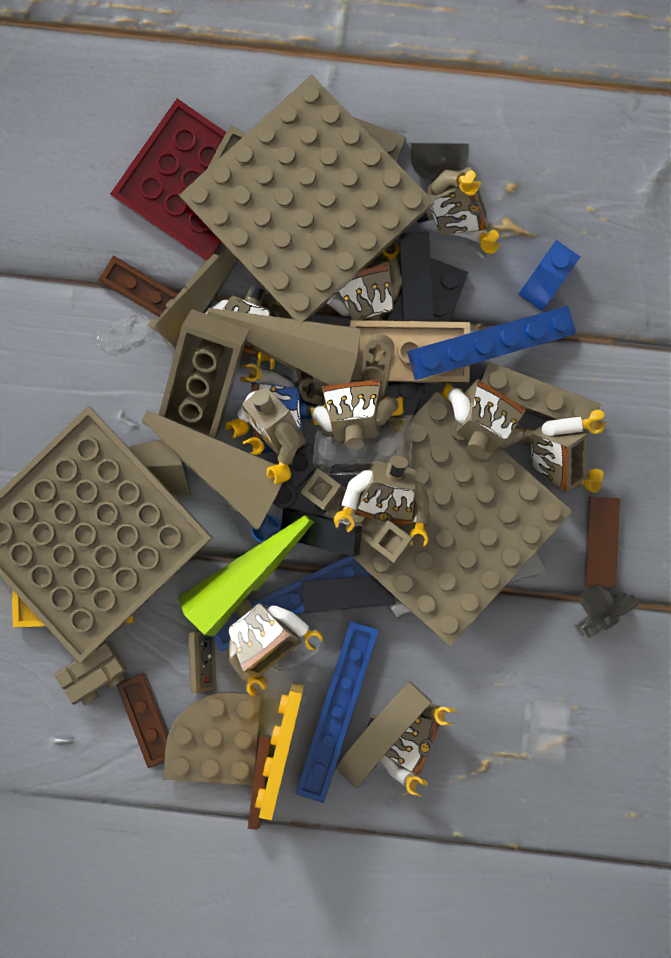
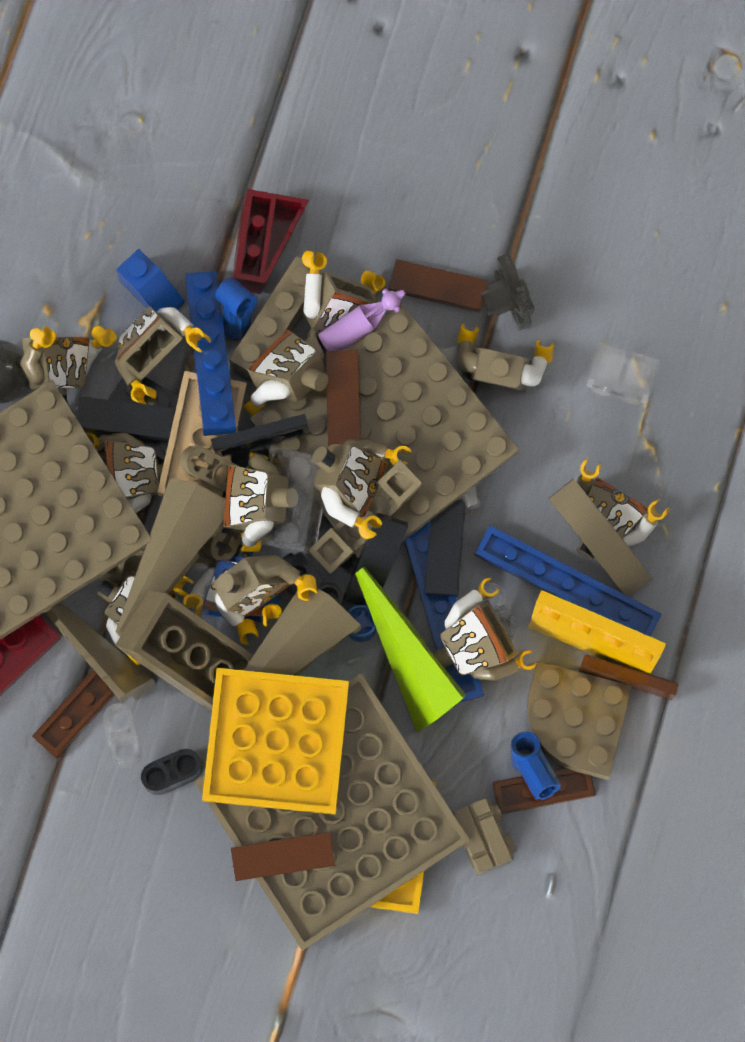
camera: 80 degrees left, 10 degrees down
slope [188,631,216,693] -> none
none -> torso [115,306,211,405]
none -> black beam [141,749,203,795]
none -> yellow plate [202,668,349,815]
none -> black tile [211,414,310,457]
none -> blue piece [215,277,257,340]
none -> reddish brown tile [231,832,335,881]
none -> dark red wedge [232,189,309,294]
none -> lavender wheel [318,288,406,351]
none -> reddish brown tile [326,350,361,446]
none -> dark tan torso [457,323,554,392]
none -> blue piece [511,731,561,800]

